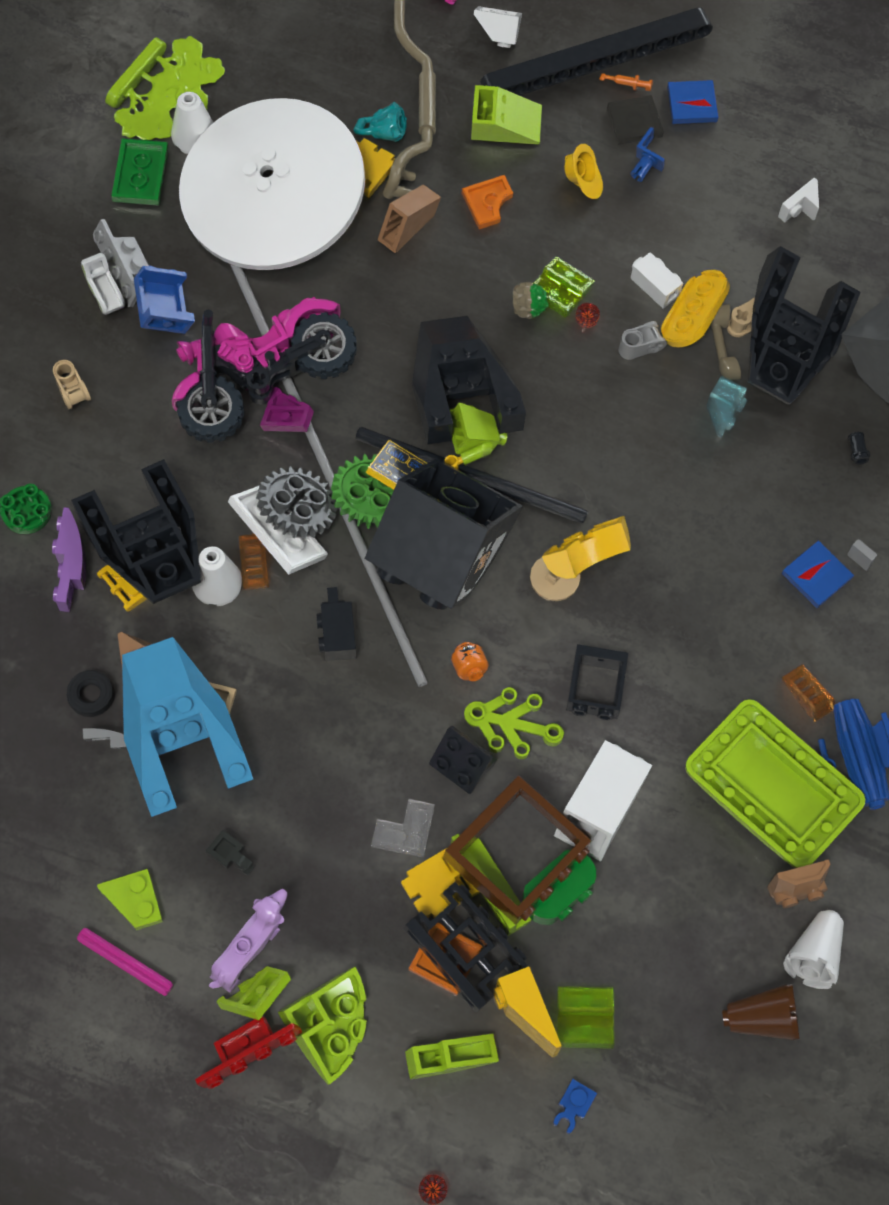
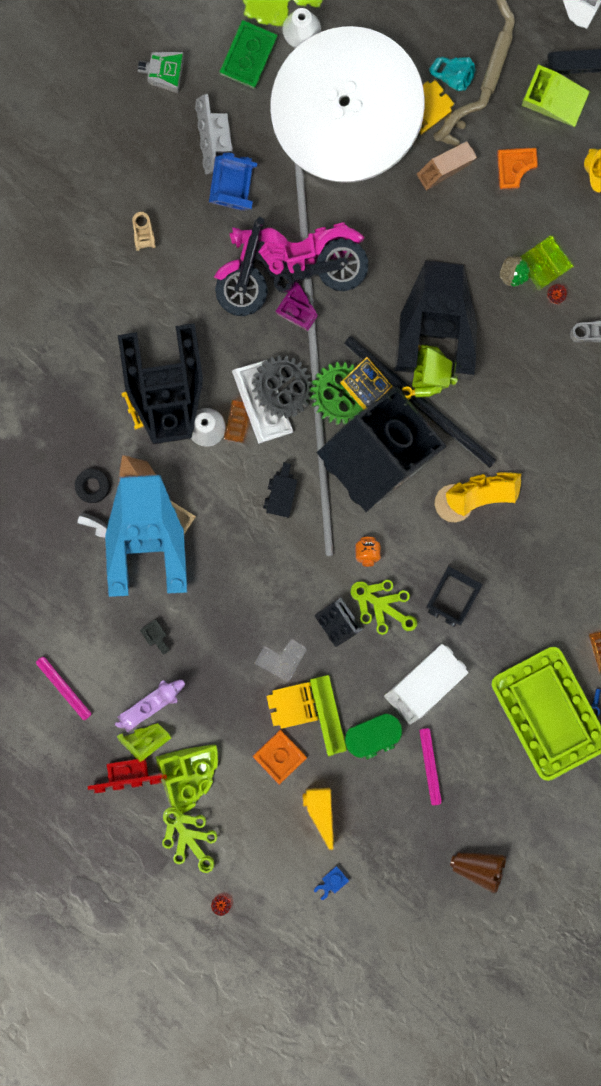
camera: 20 degrees right, 20 degrees up
green tile [0,484,52,534] -> none
medium lavender slope [52,507,86,612] -> none
white animal [81,253,125,315] -> none
lime wing [97,869,163,930] -> none
black fence [403,882,528,1013] -> none
lime slope [405,1034,499,1080] -> none
reddish brown window [443,775,592,925] -> none
clear neon green slope [557,987,614,1049] -> none
medium nougat slope [767,859,831,908] -> none
white cone [783,910,844,989] -> none
none -> torso [138,52,184,93]
none -> lime plant [162,807,217,873]
none -> dark pink axle [419,728,442,805]

